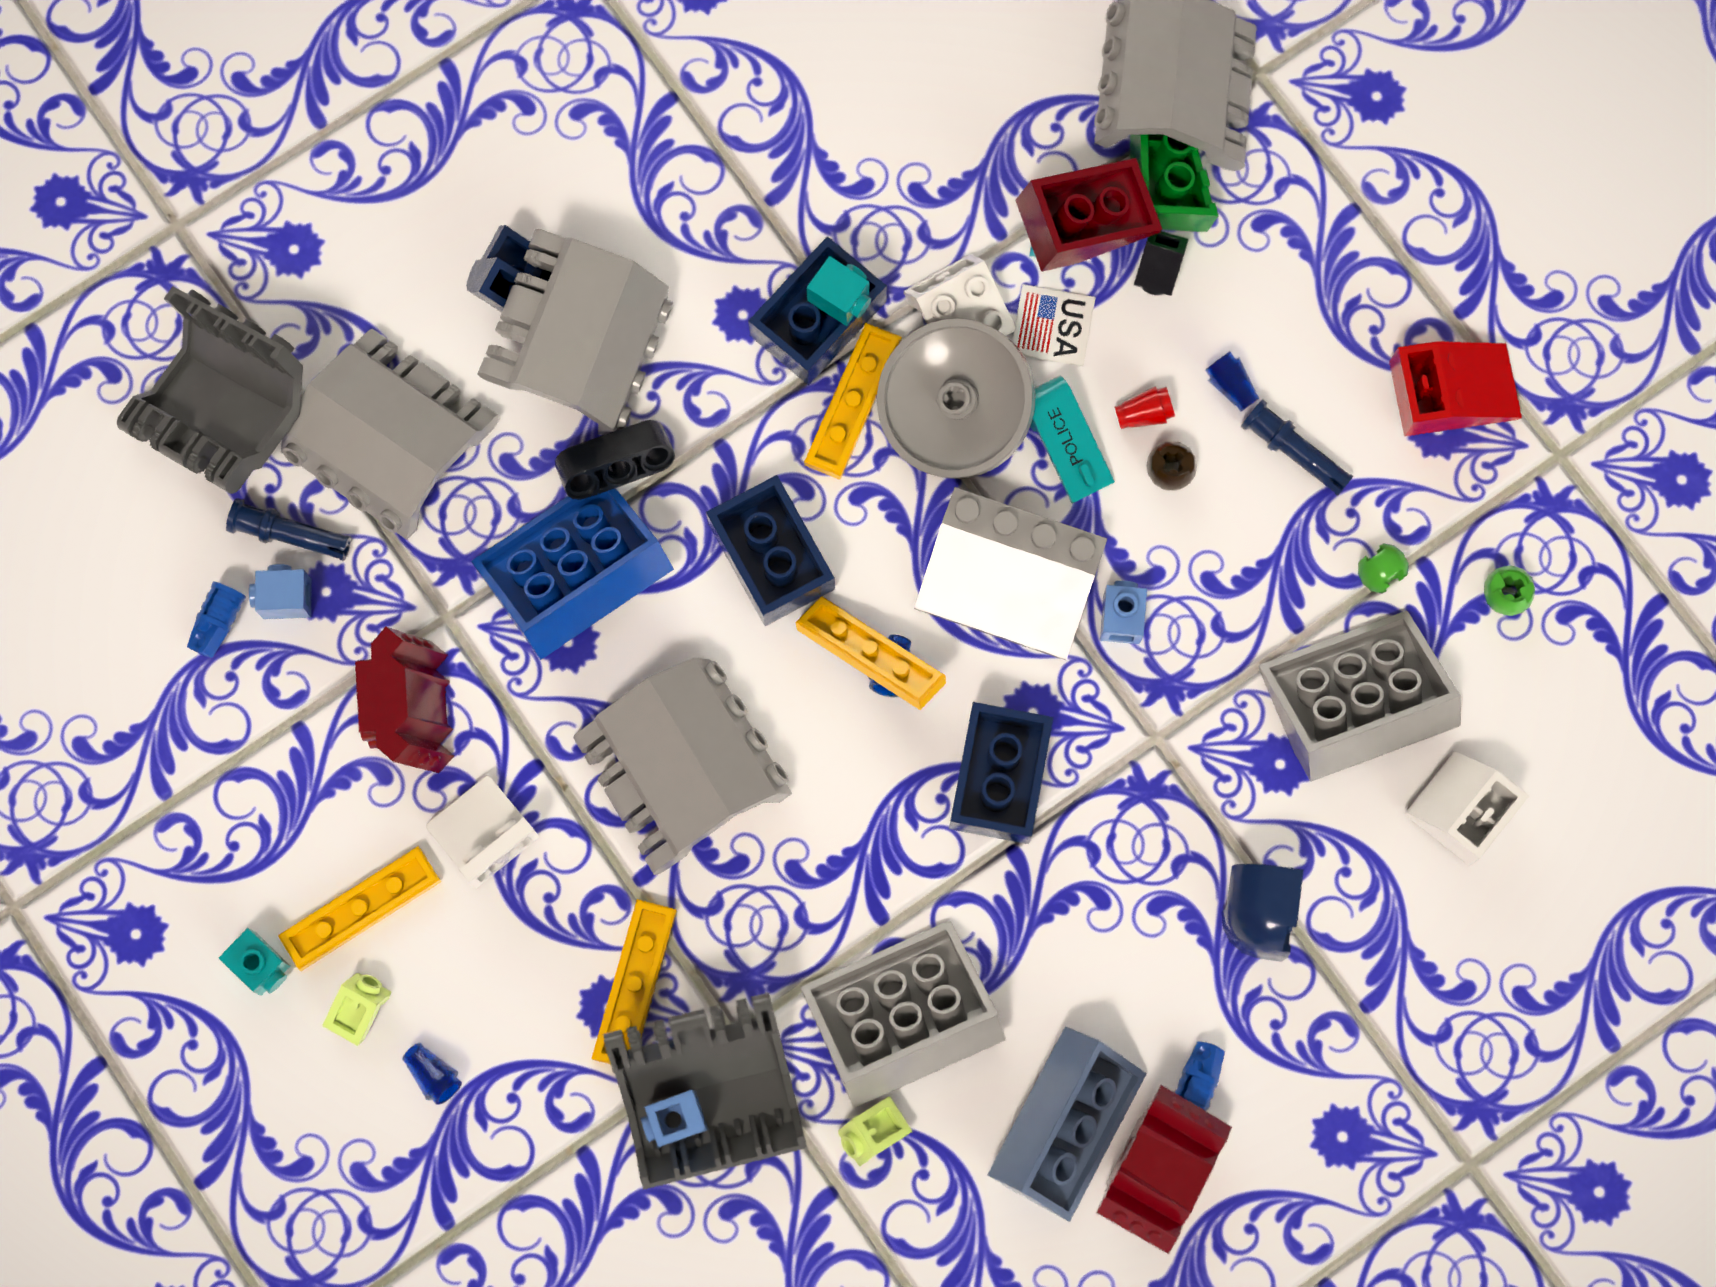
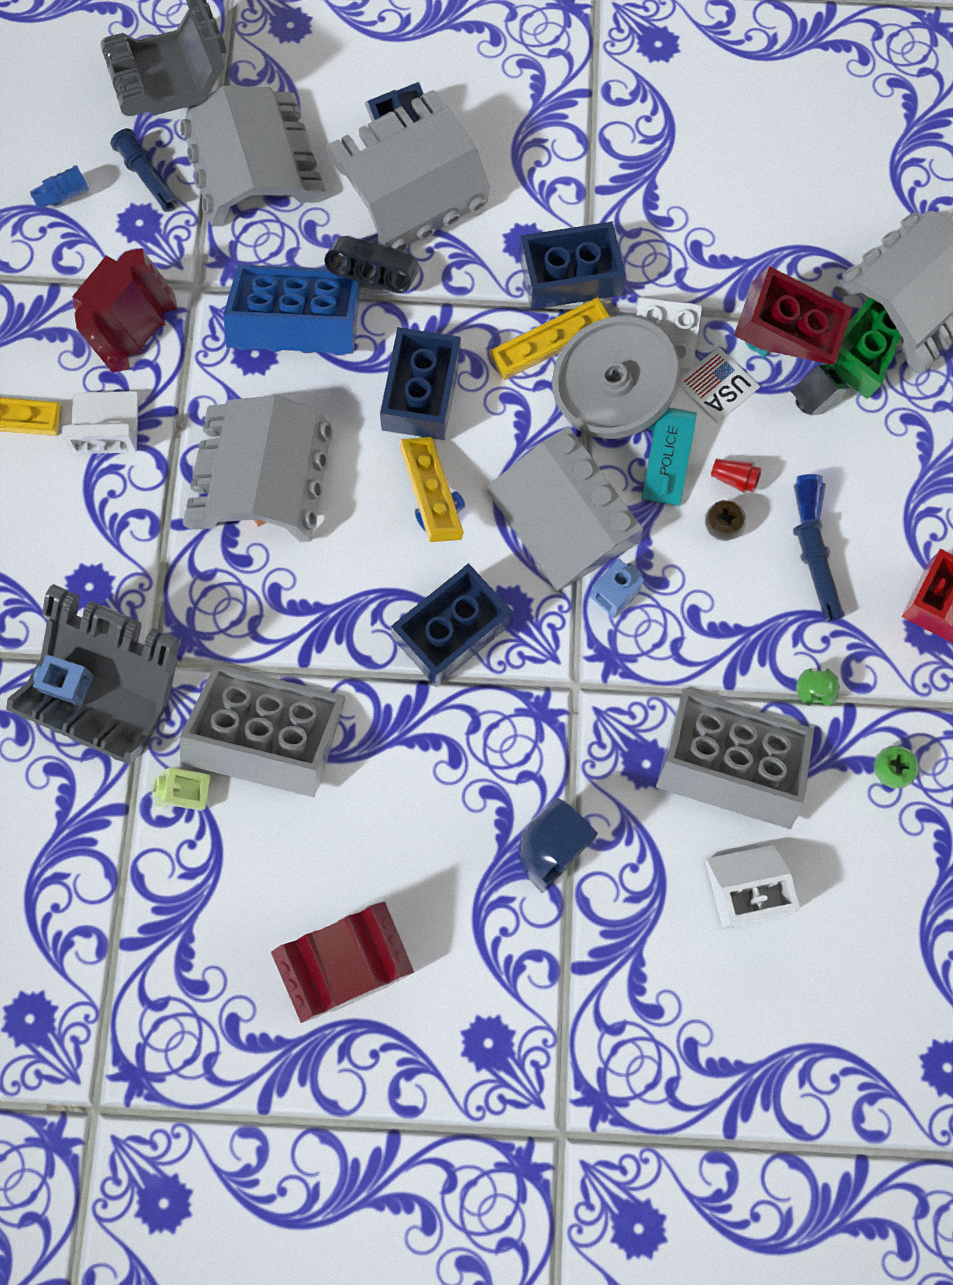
camera: 35 degrees right, 5 degrees down
medium blue brick [249,564,312,619] -> none
yellow tile [591,899,677,1065] -> none
teal brick [807,256,871,326] -> none
sand blue slope [987,1026,1147,1222] -> none
blue hinge [1174,1041,1225,1112] -> none

